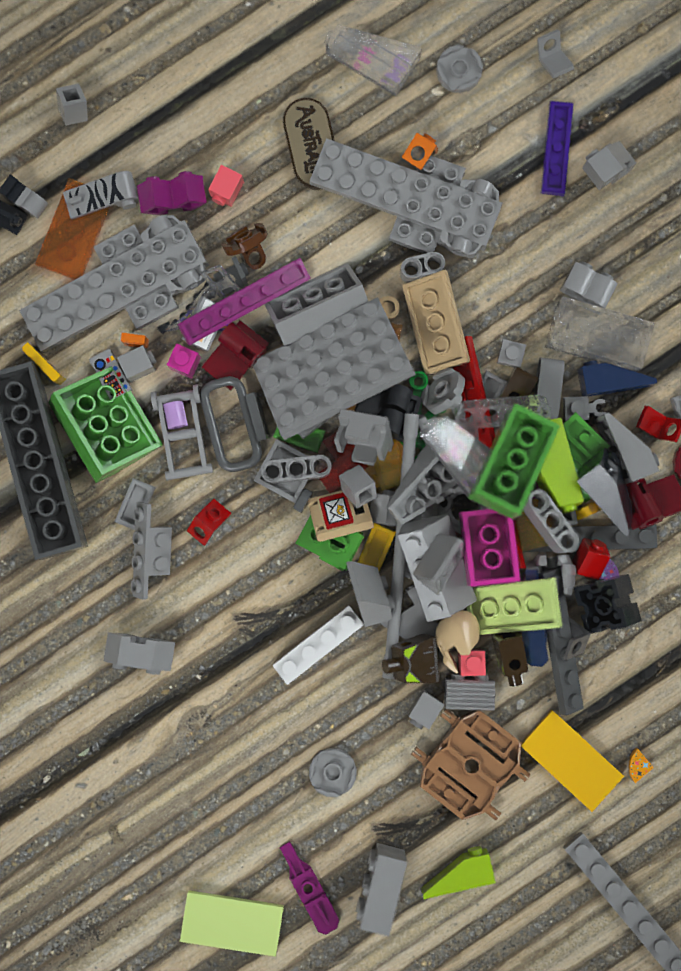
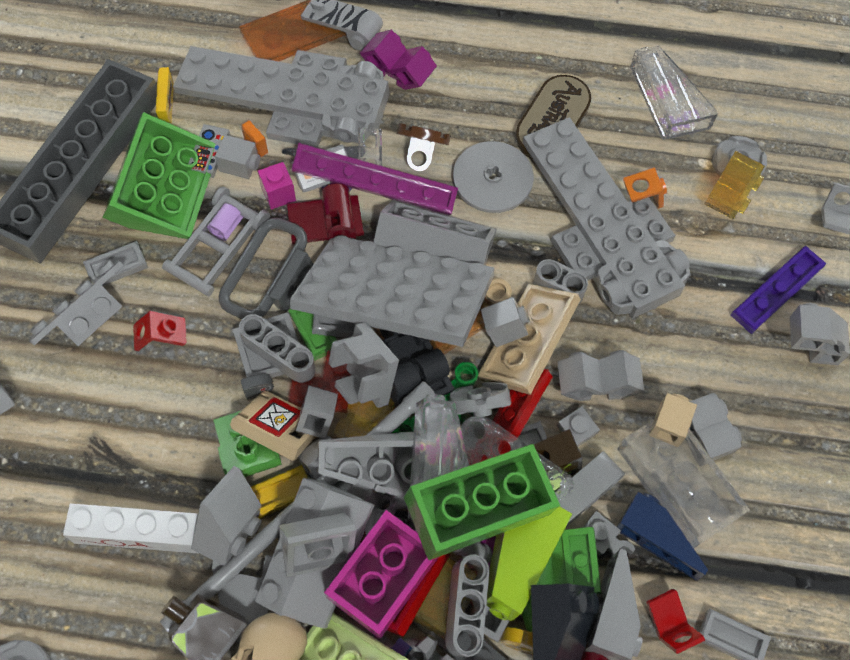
camera: 40 degrees right, 20 degrees down
coral brick [208,165,244,207] -> none
dark grey bracket [213,256,249,296] -> none
none -> light grey piece [453,141,534,213]
none -> light grey brick [481,297,530,347]
none -> light grey brick [558,350,645,401]
none -> tan brick [649,393,697,447]
none -> clear yellow brick [704,150,765,219]

